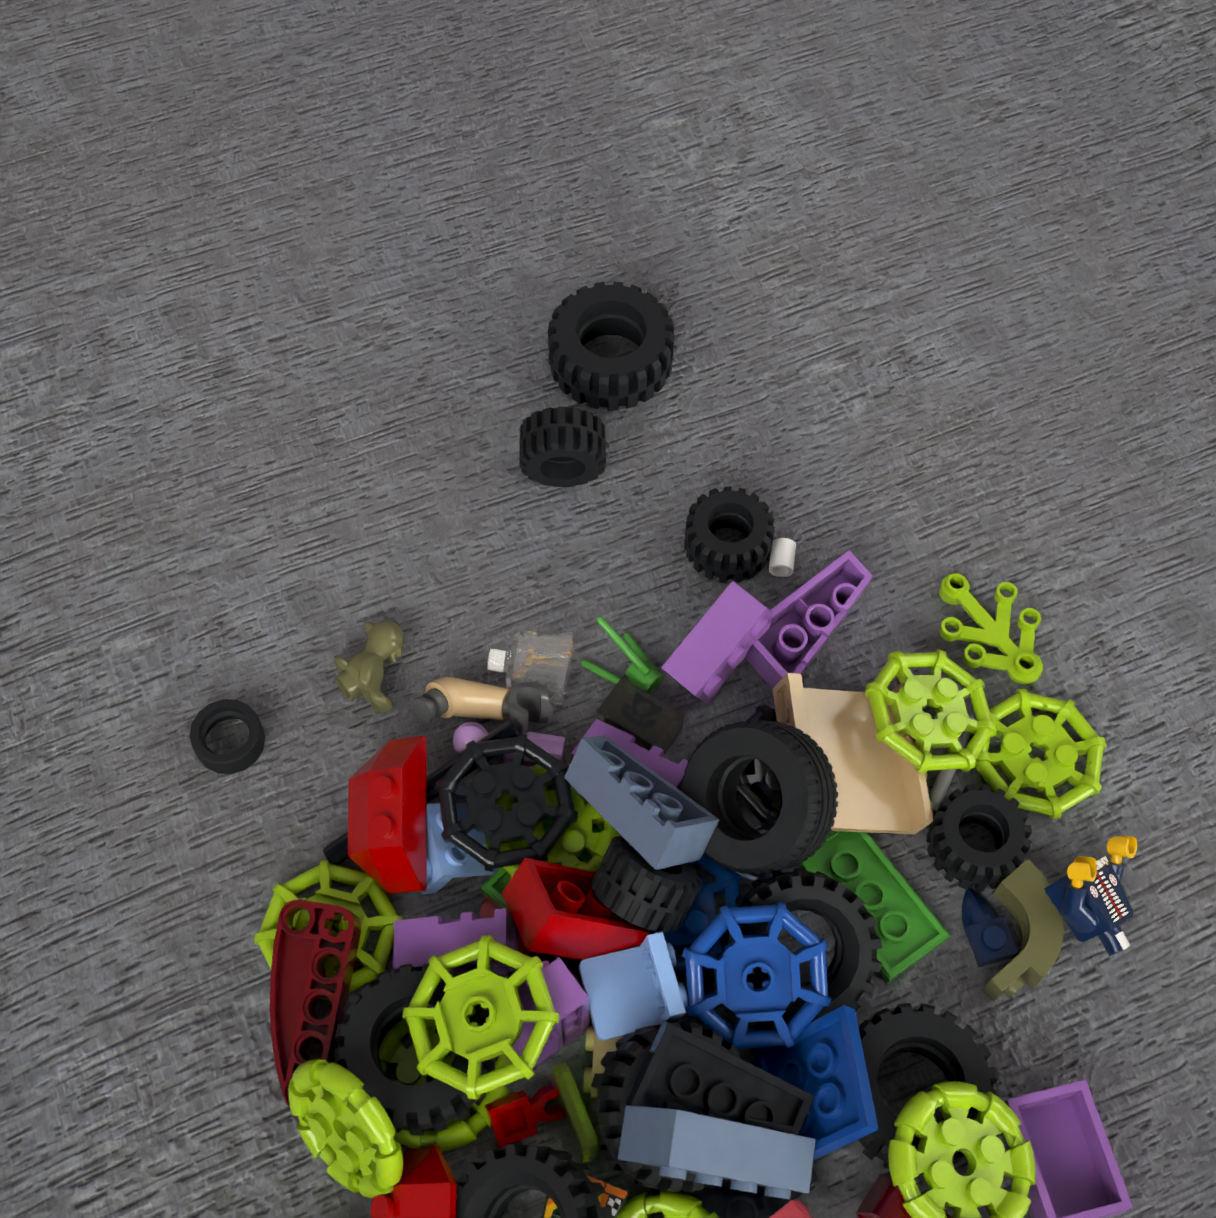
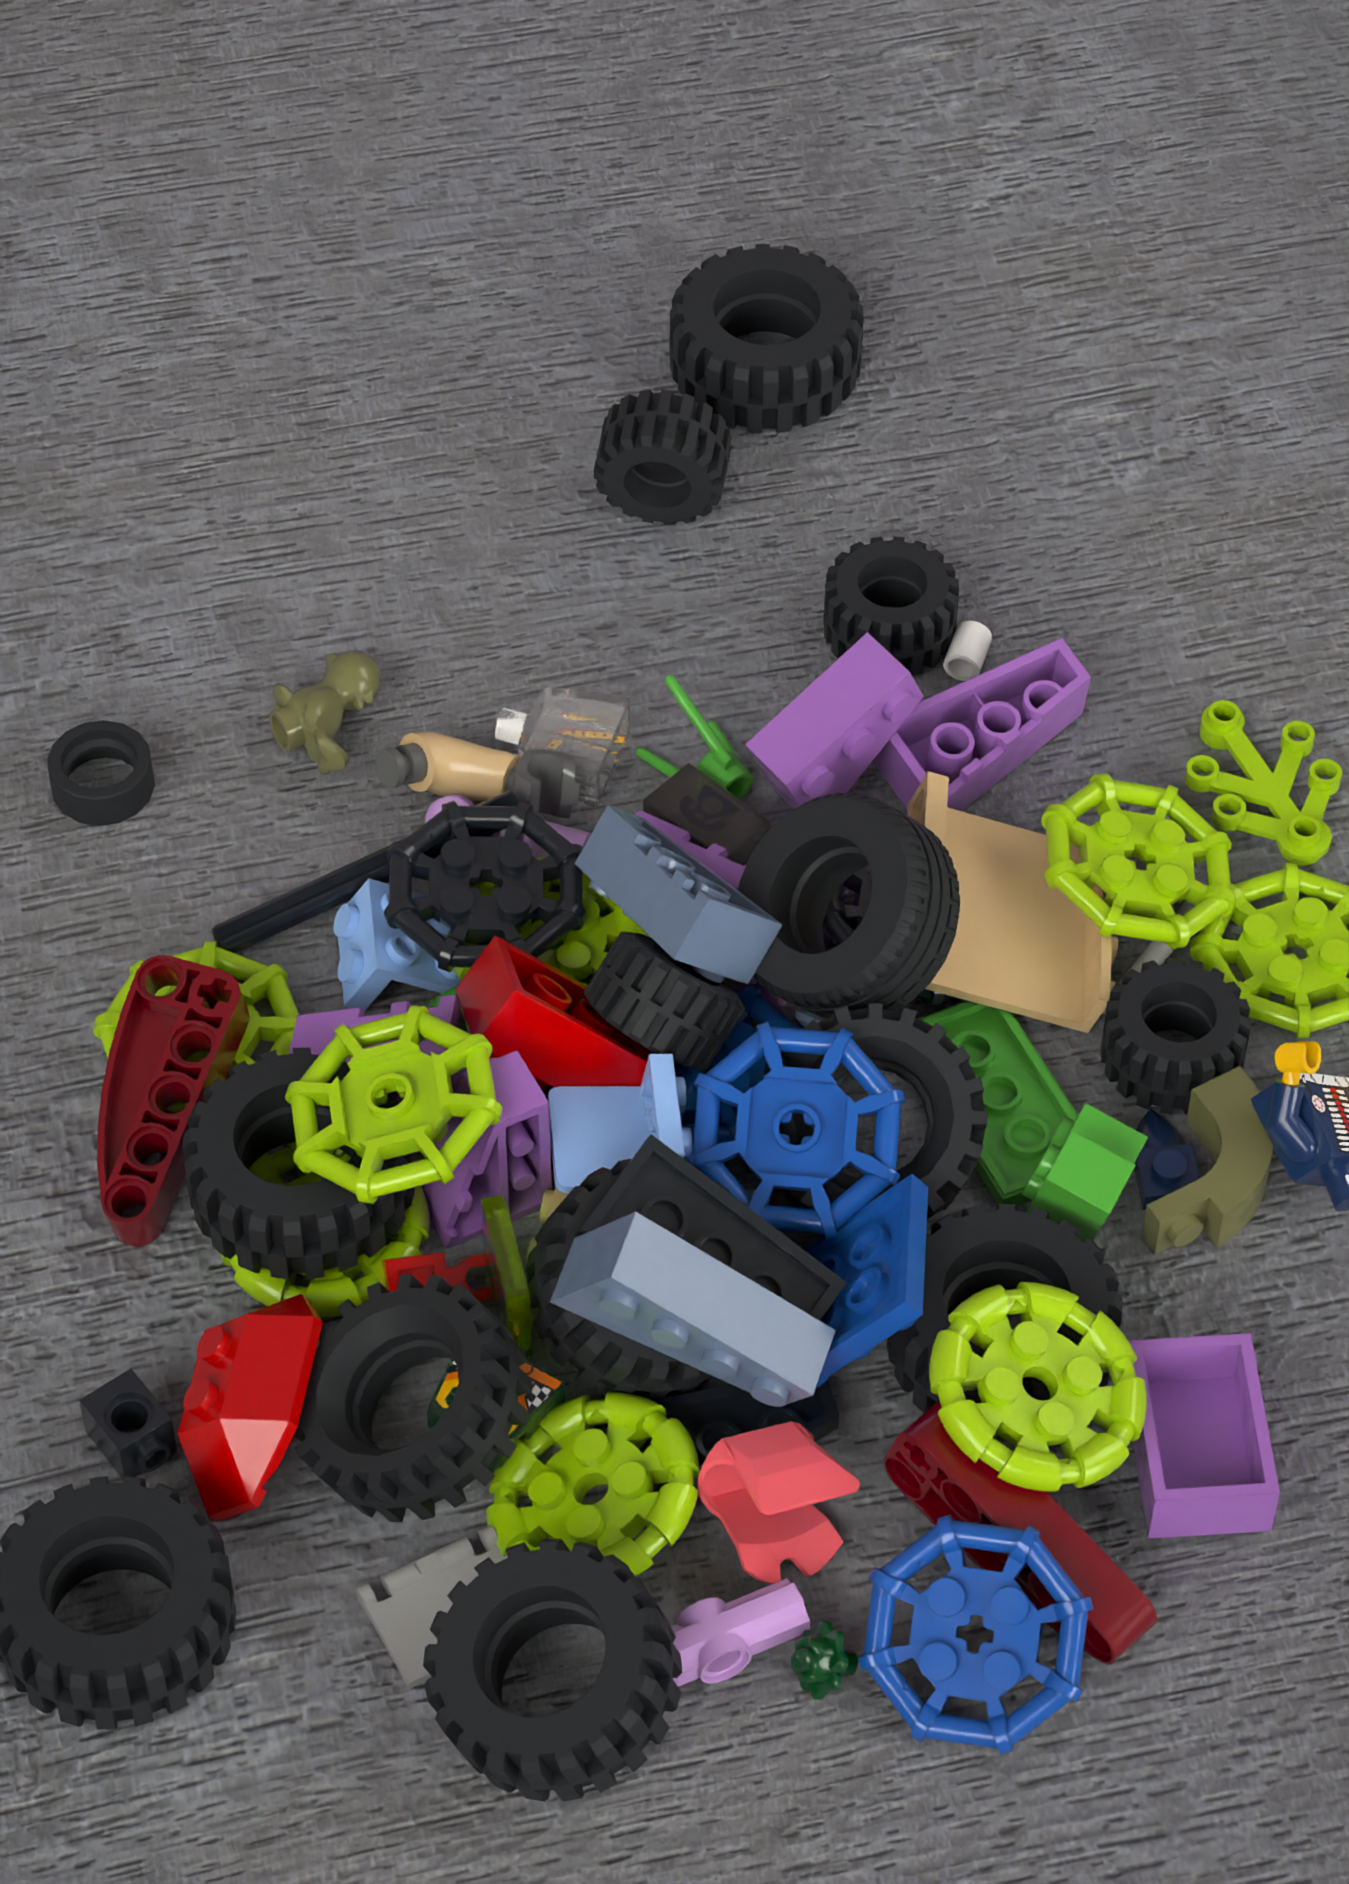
camera: 10 degrees right, 10 degrees down
lime plate [288,1059,403,1198] -> none
red wedge [348,735,427,894] -> none
none -> bright green brick [1022,1103,1148,1242]

